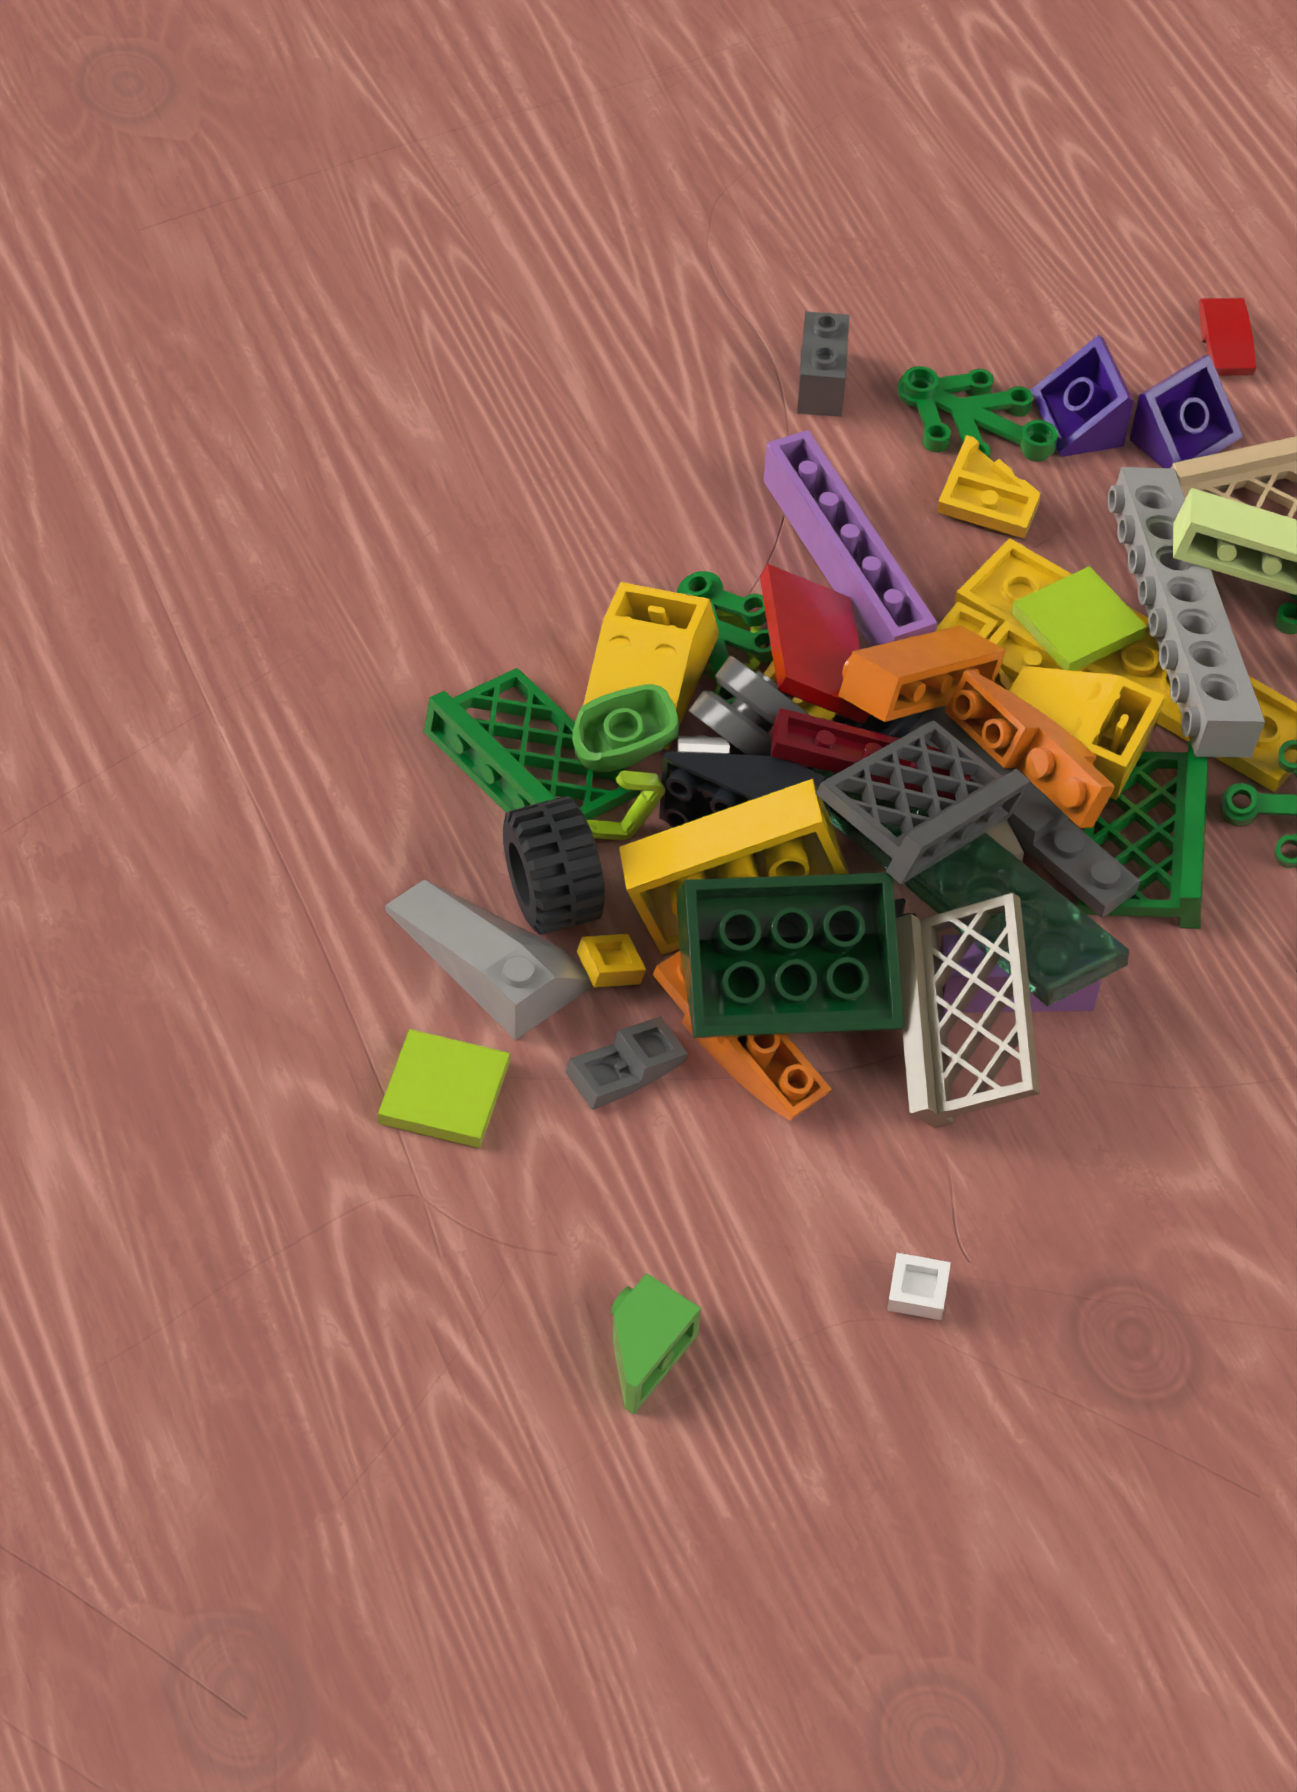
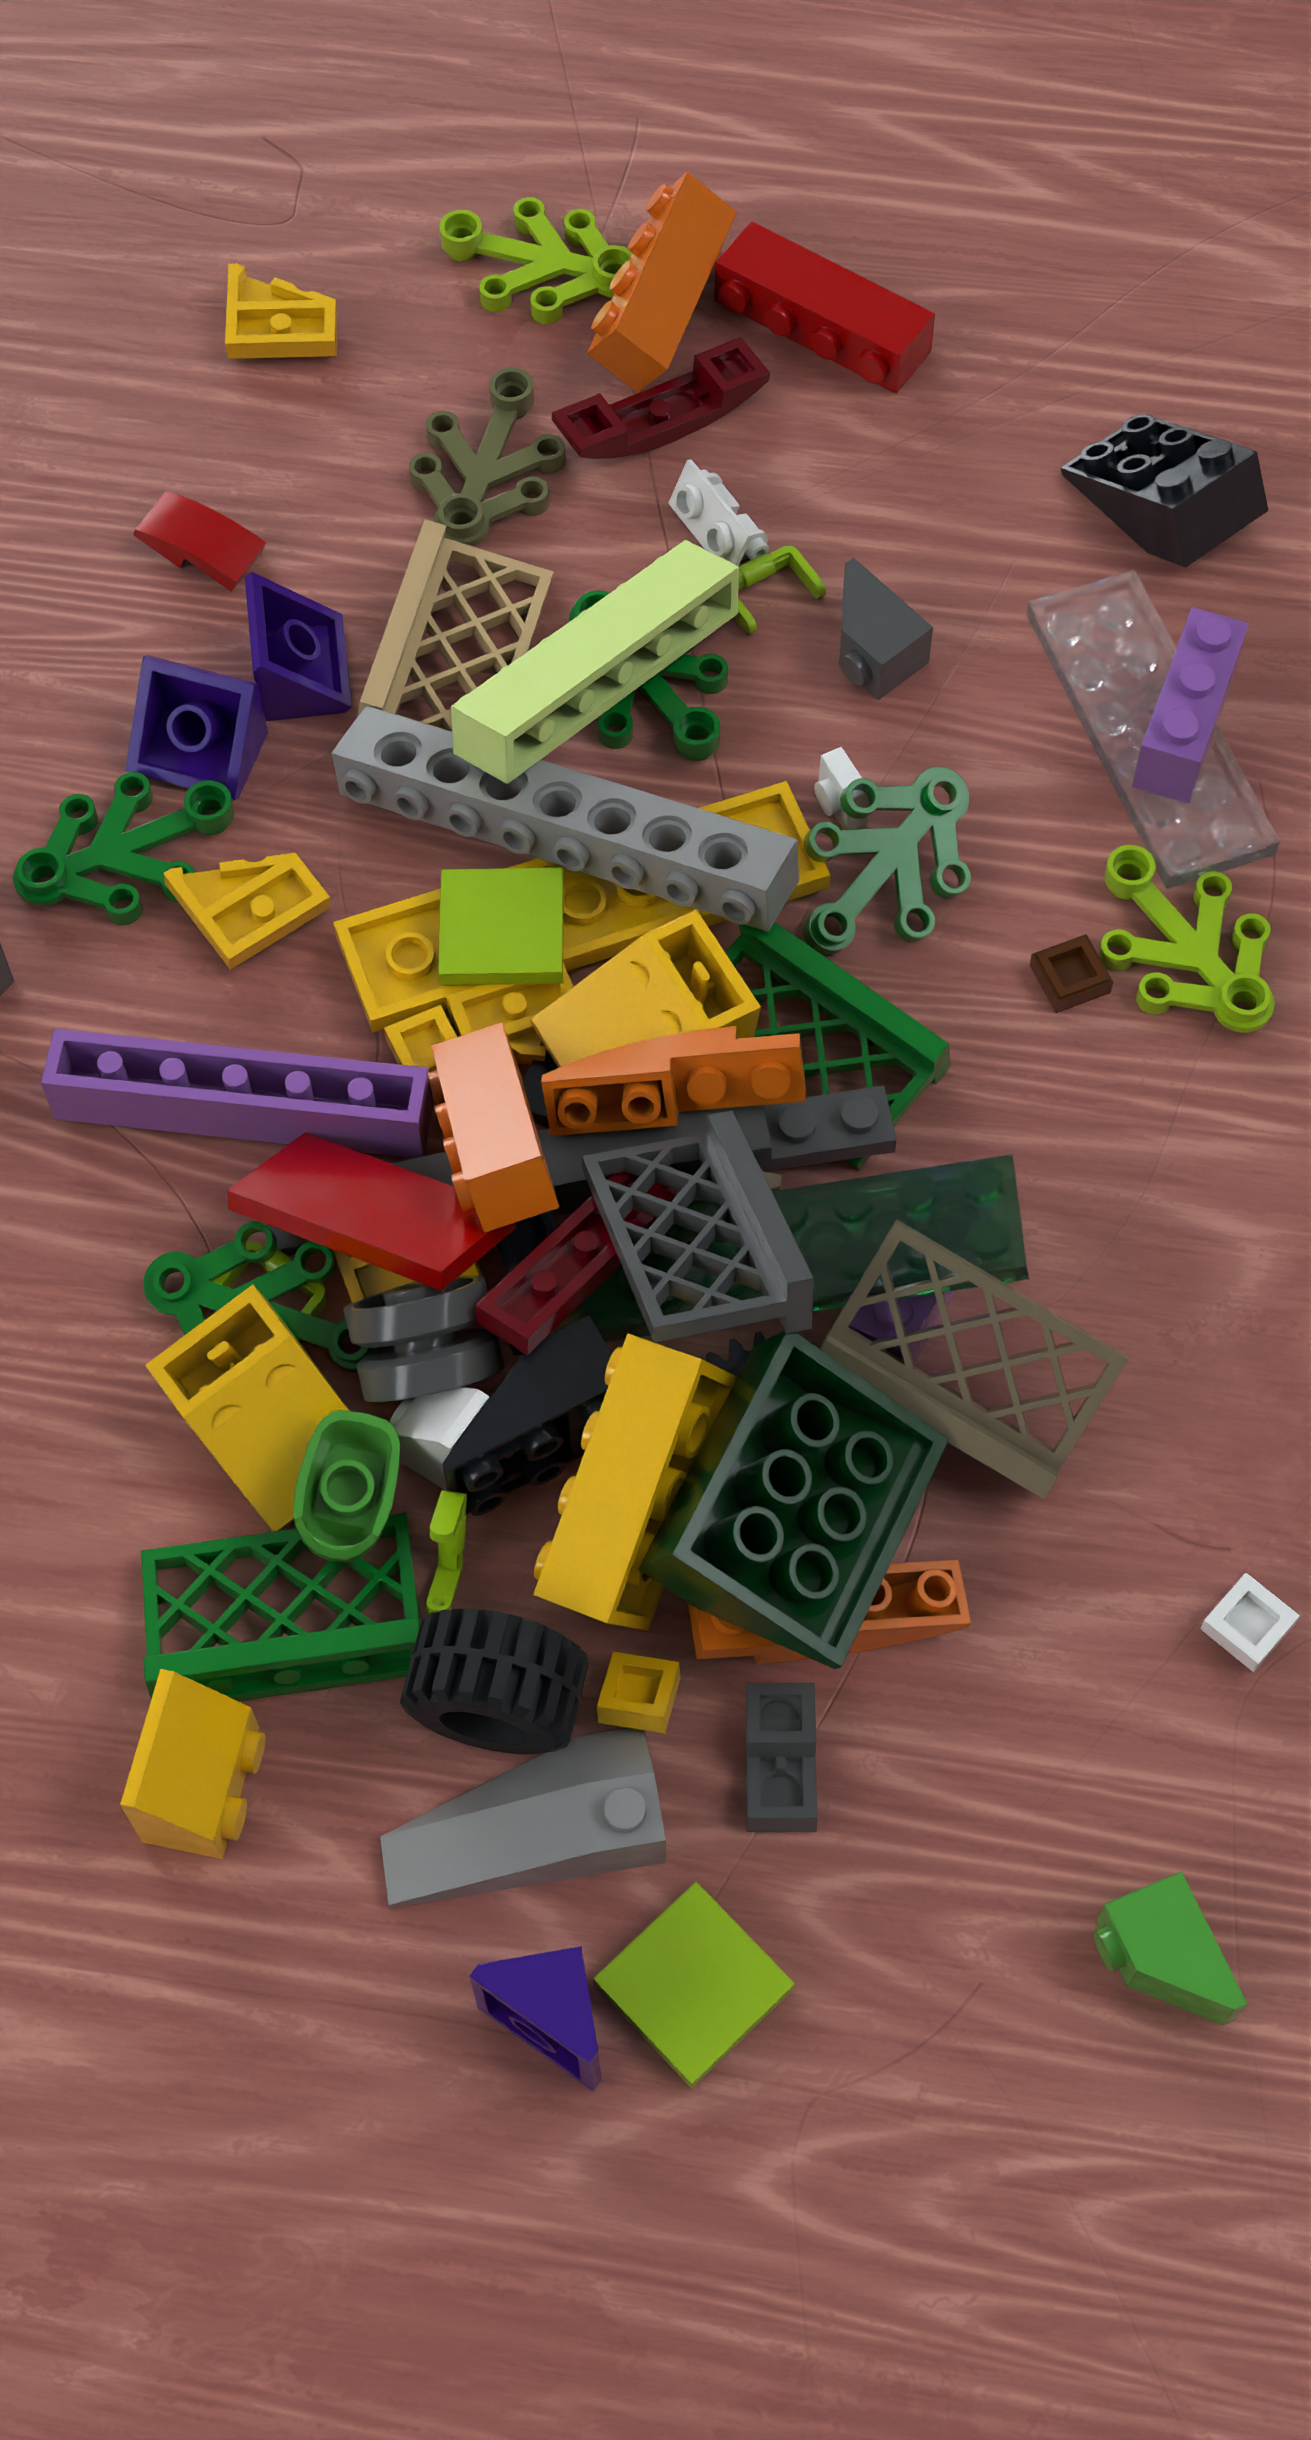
camera: 55 degrees left, 10 degrees up
none -> yellow slope [120,1669,266,1860]
none -> dark purple slope [469,1946,601,2091]

